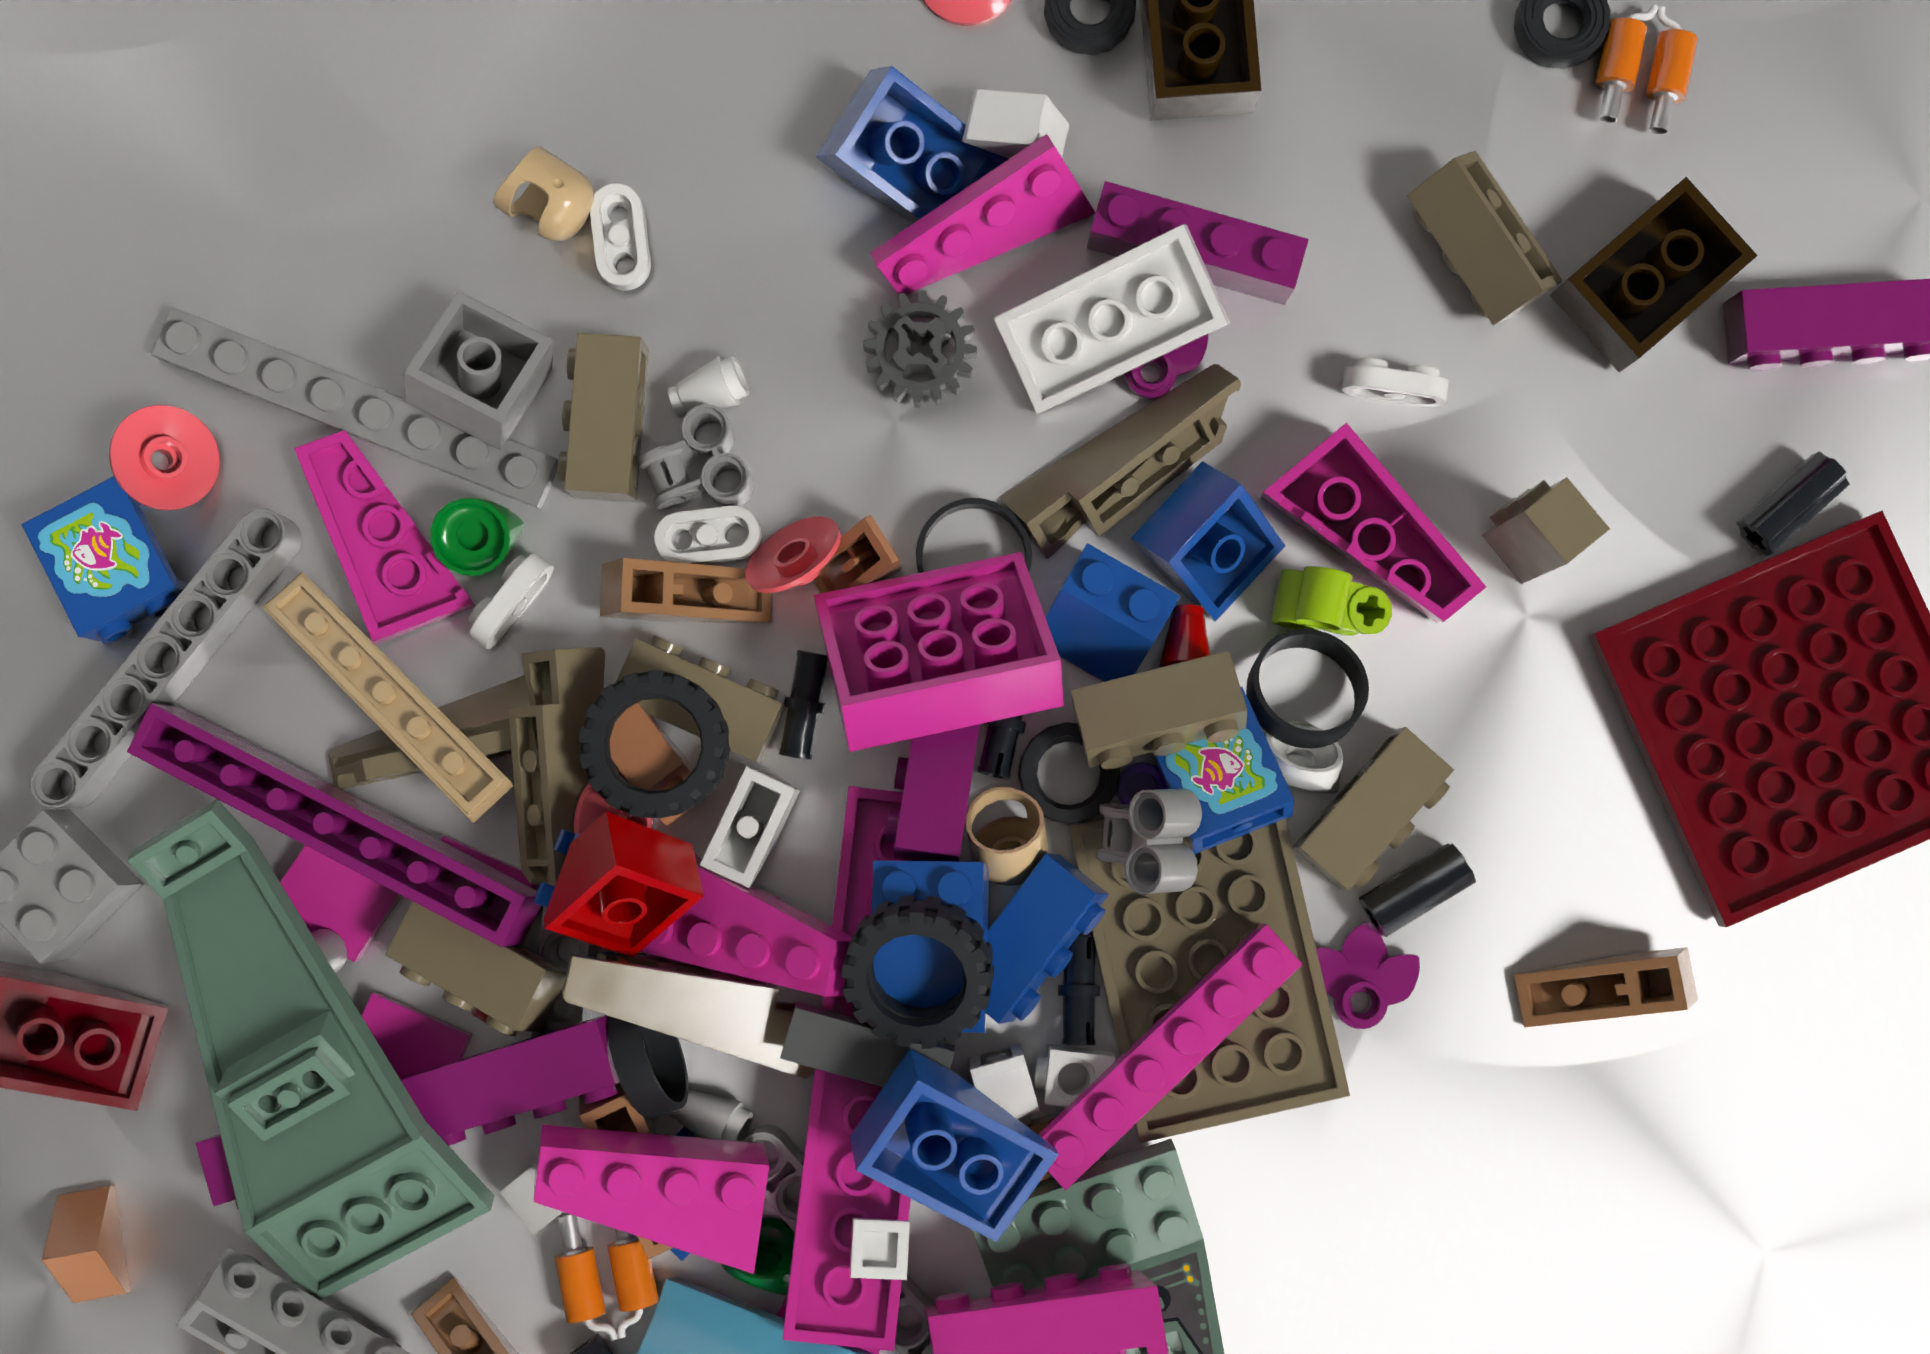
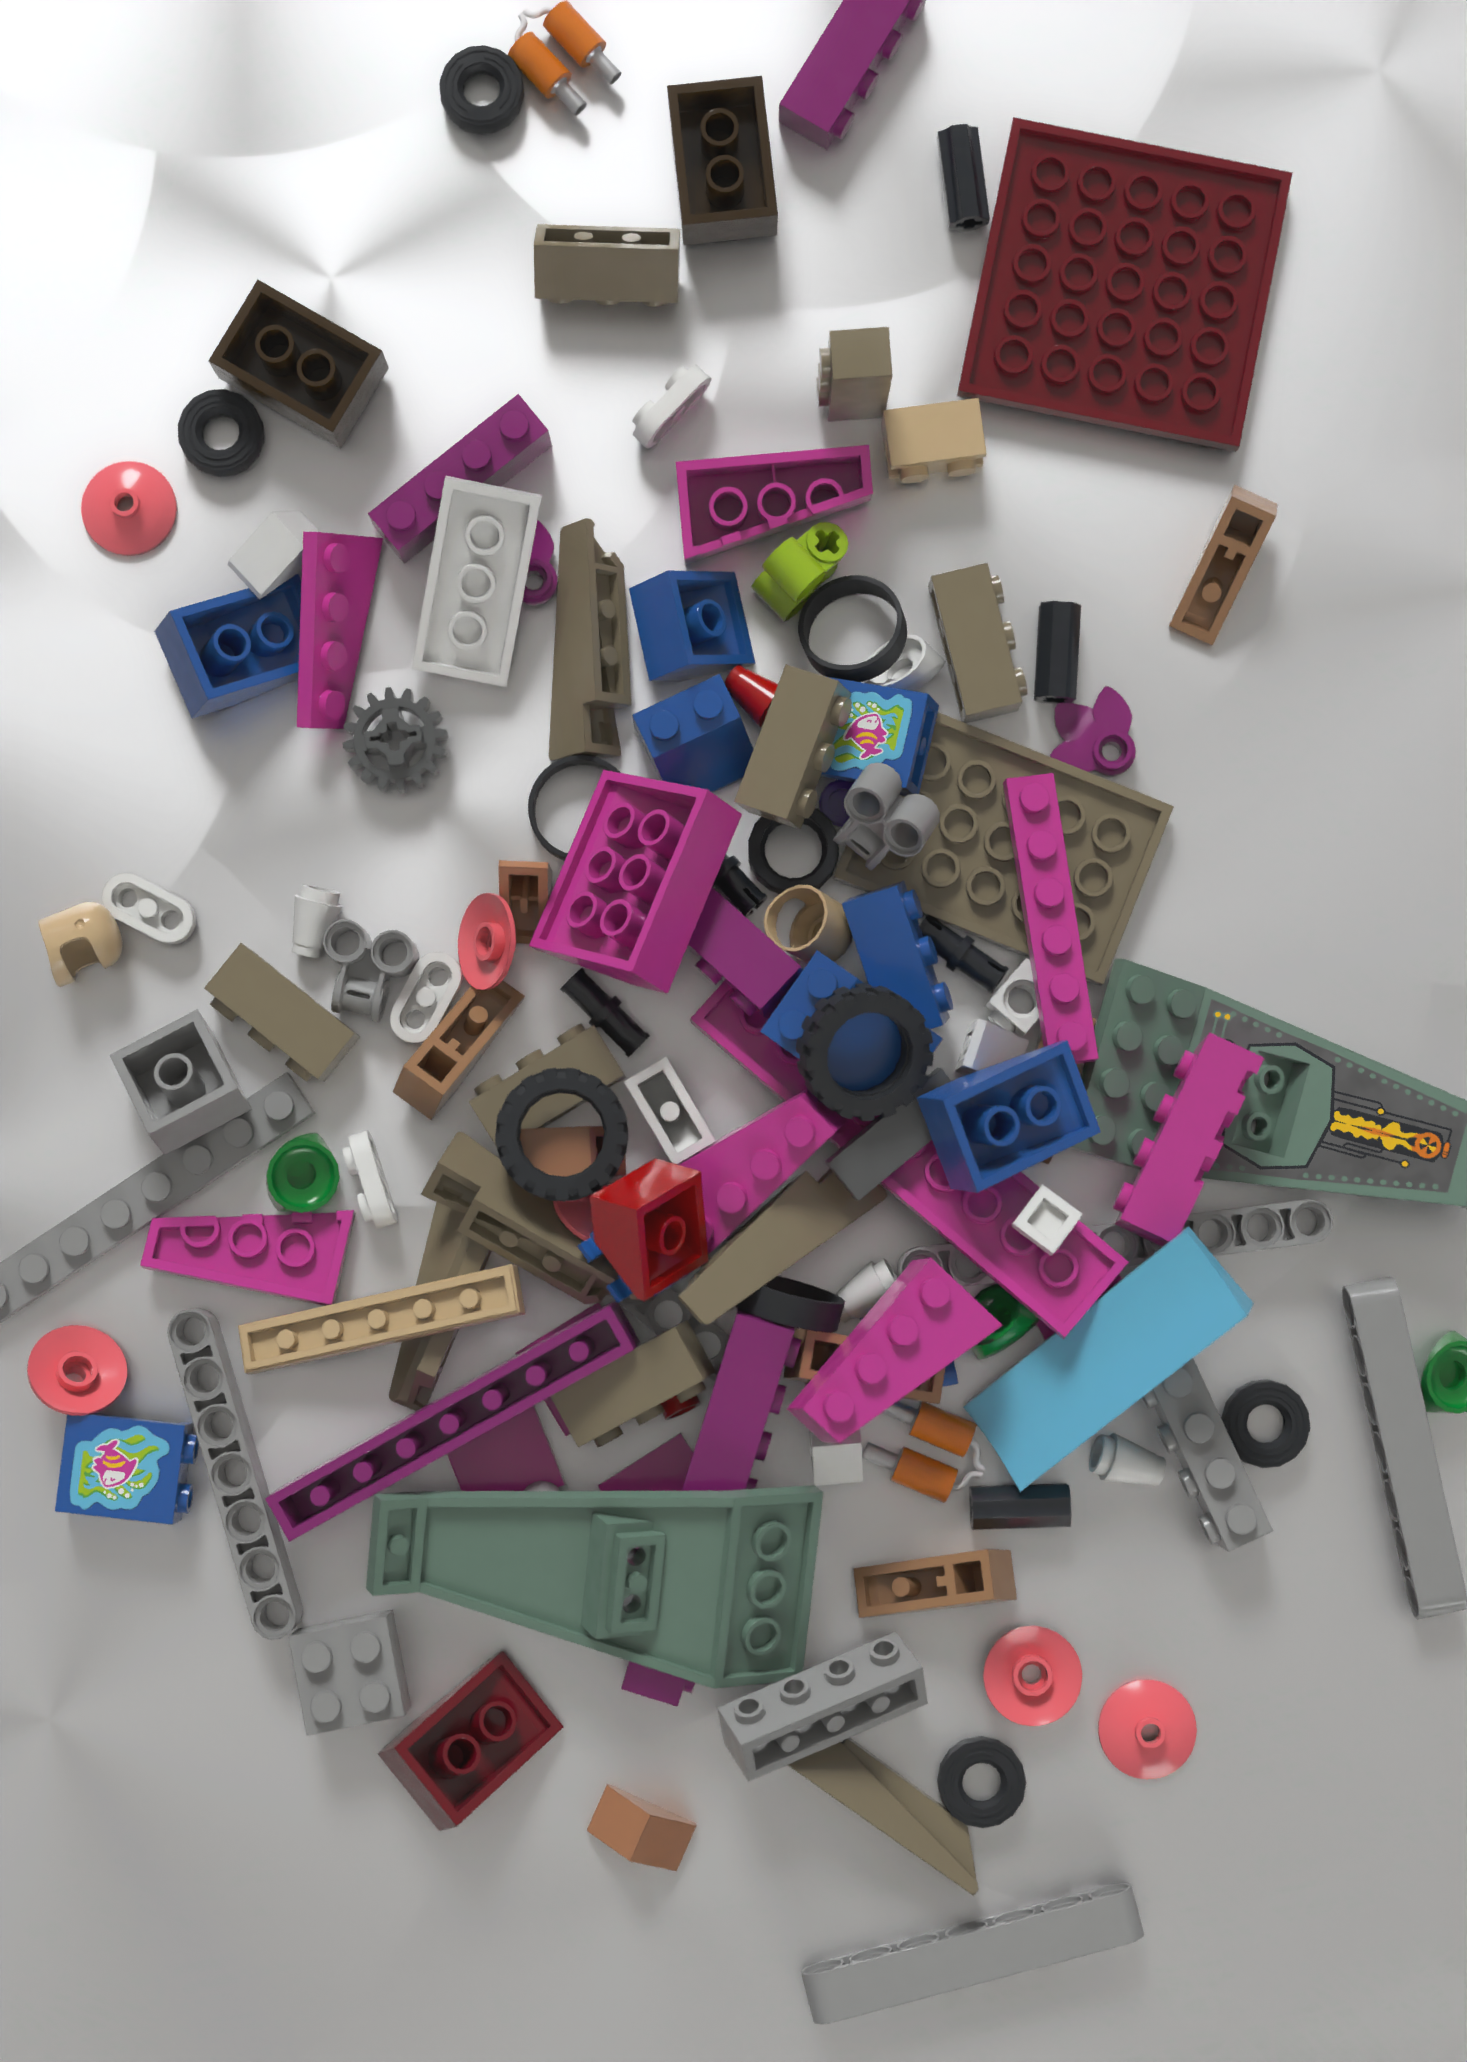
camera: 55 degrees left, 0 degrees up
none -> tan brick [881,398,987,483]

